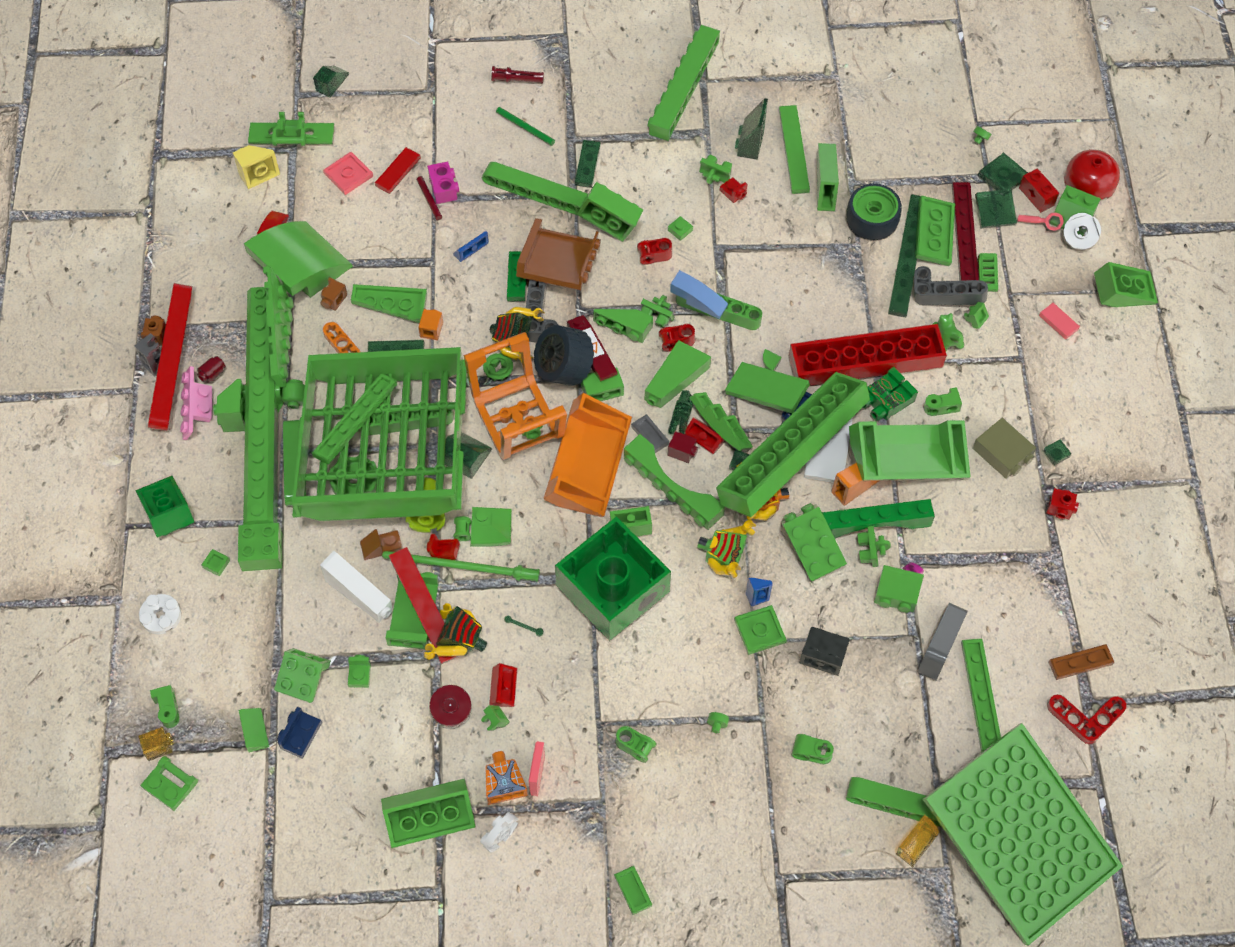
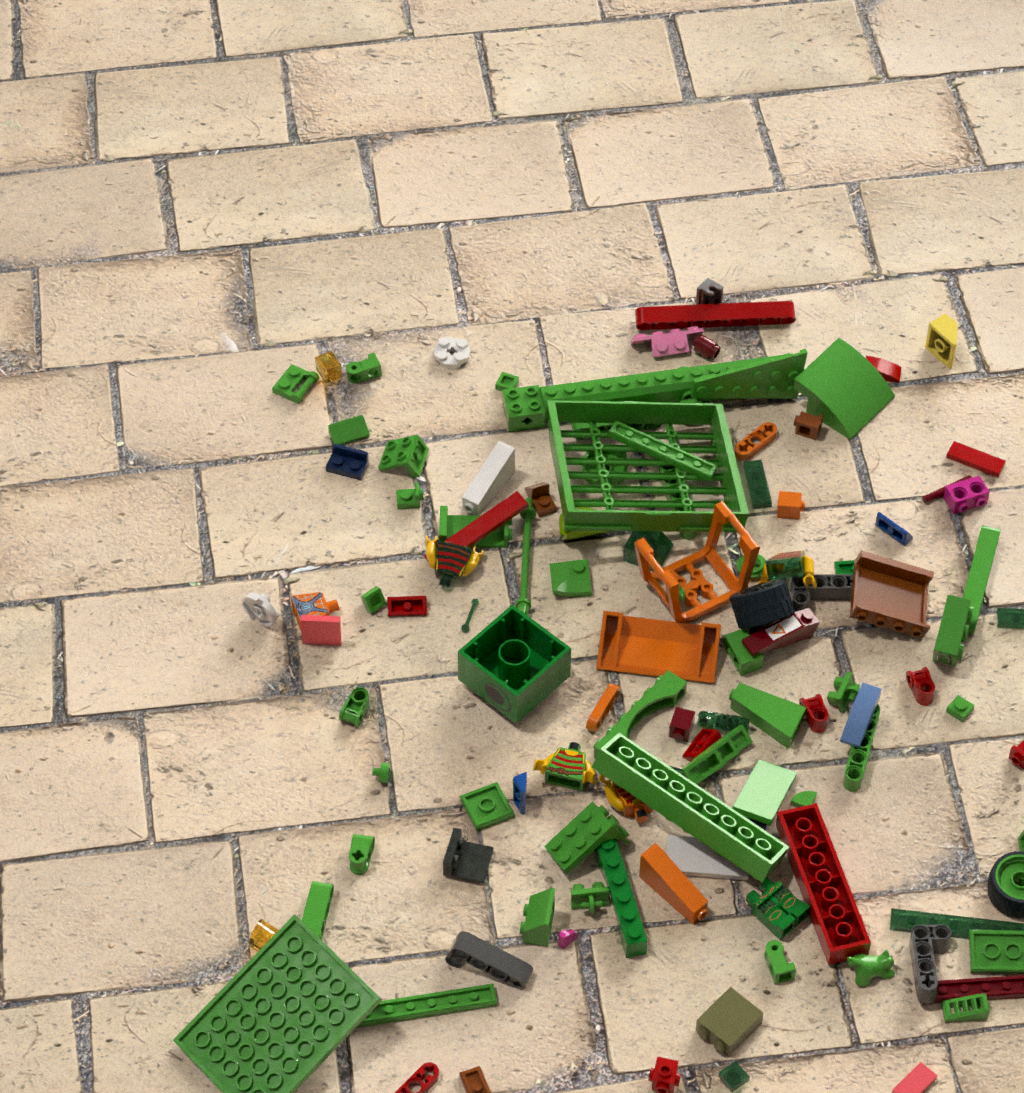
camera: 85 degrees right, 10 degrees down
green slope [135,476,194,538] -> none
dark orange brick [141,315,166,346] -> none
bright green slope [213,379,245,432] -> none
bright green piece [248,112,334,146] -> none
coral tile [323,152,373,195] -> none
bright green wing [351,284,427,323] -> none
bright green slope [381,778,476,848] -> none
red bracket [427,534,460,560] -> none
dark red piece [429,685,472,729] -> none
bright green bush [453,516,471,541] -> none
bright green slope [593,309,653,343] -> none
bright green brick [610,506,652,536] -> none
bright green tile [614,866,652,915] -> none
flat silver tile [631,414,669,453] -> none
bright green slope [849,420,971,481] -> none
bright green tile [964,302,989,329] -> none
none -> orange beam [586,683,621,733]

